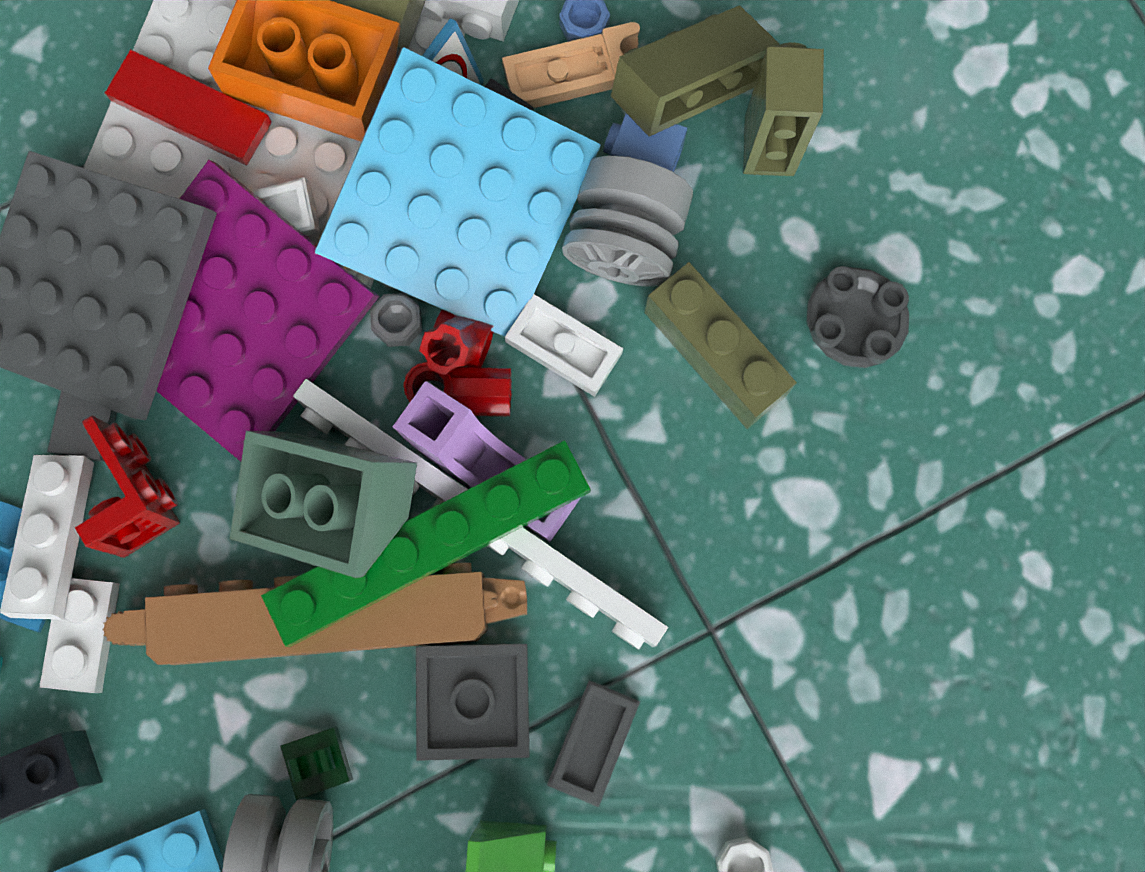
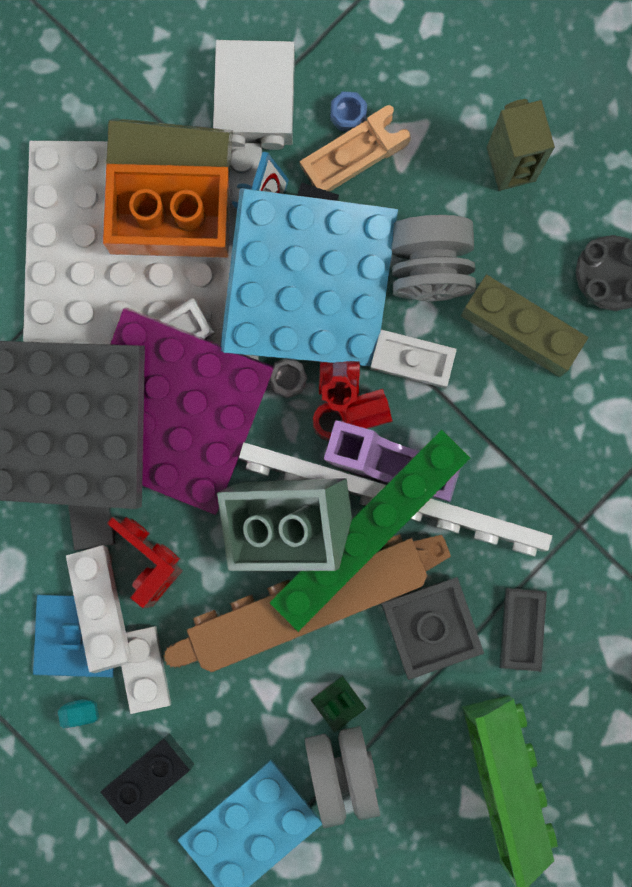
camera: 15 degrees left, 5 degrees up
red tile [105,49,272,166] -> none
medium blue brick [603,113,687,173] -> none
olive brick [611,5,780,137] -> none

